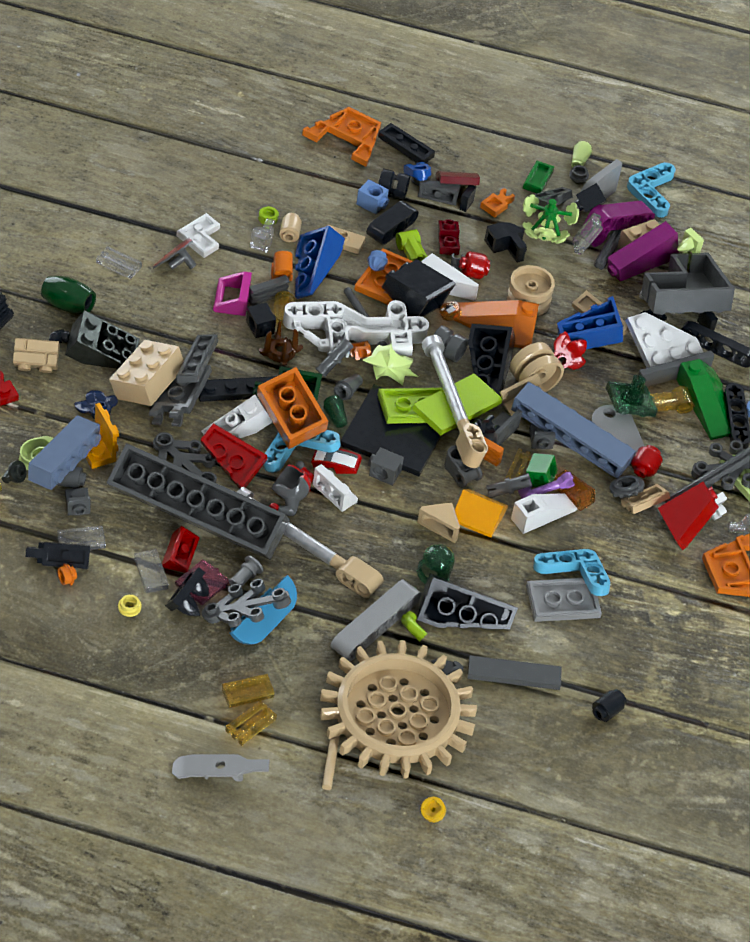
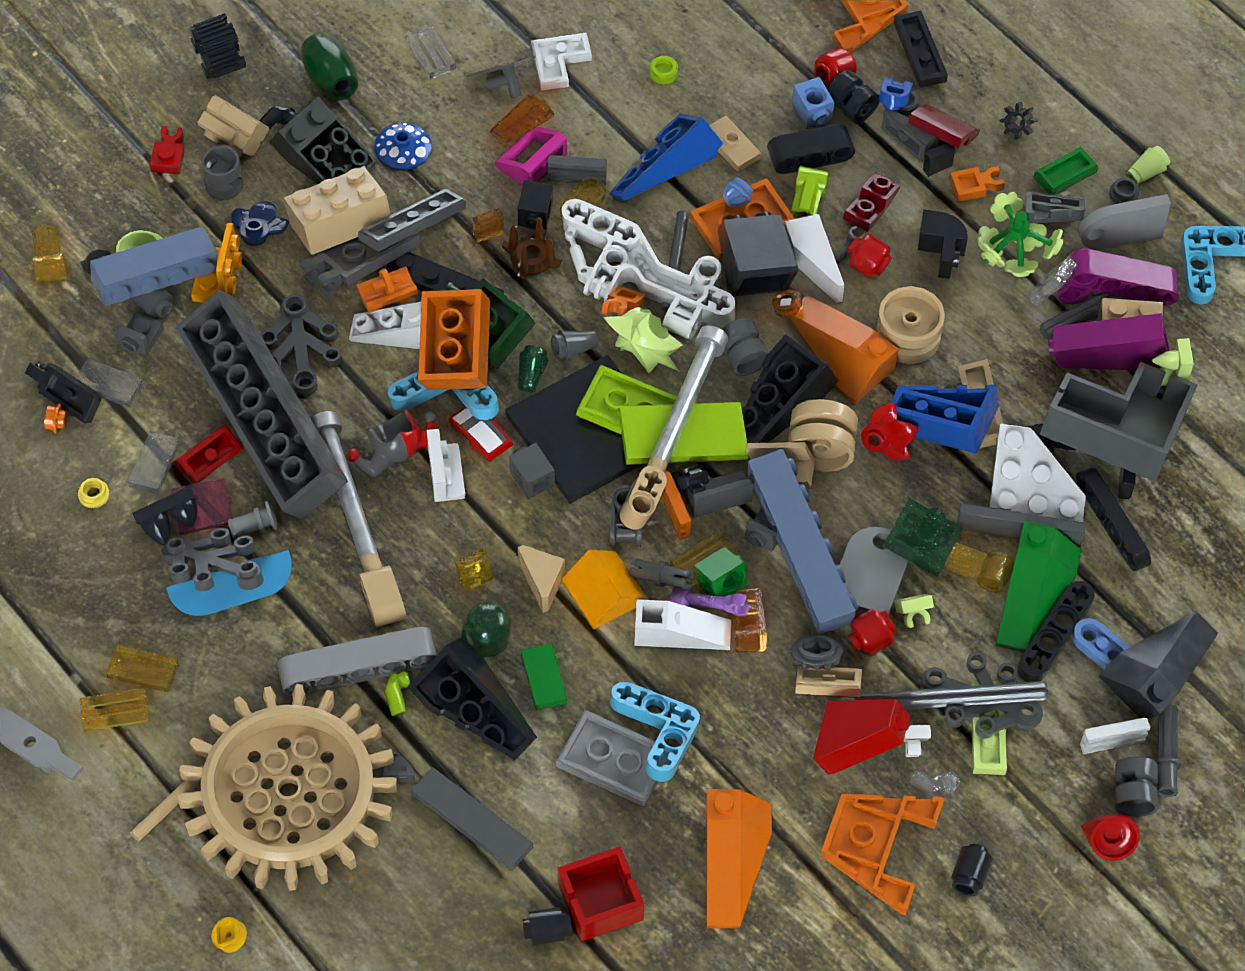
camera: 40 degrees right, 10 degrees up
red wing [201,423,268,489] -> none
clear piece [250,218,275,253] -> none
orange piece [271,251,293,281] -> none
tan brick [279,213,302,242] -> none
dark grey pin [315,338,354,377] -> none
black brick [575,183,607,213] -> none
none -> dark grey wheel [201,145,243,200]
none -> orange hips [356,267,418,312]
none -> blue dish [374,122,432,171]
none -> clear yellow tile [454,548,494,591]
none -> clear orange tile [472,208,504,243]
none -> clear orange slope [490,93,554,144]
none -> green tile [521,643,567,711]
none -> red piece [557,846,644,942]
none -> orange wedge [705,789,772,928]
none -> red head [814,48,857,88]
none -> yellowish green tile [894,594,934,628]
none -> black gear [999,102,1038,139]

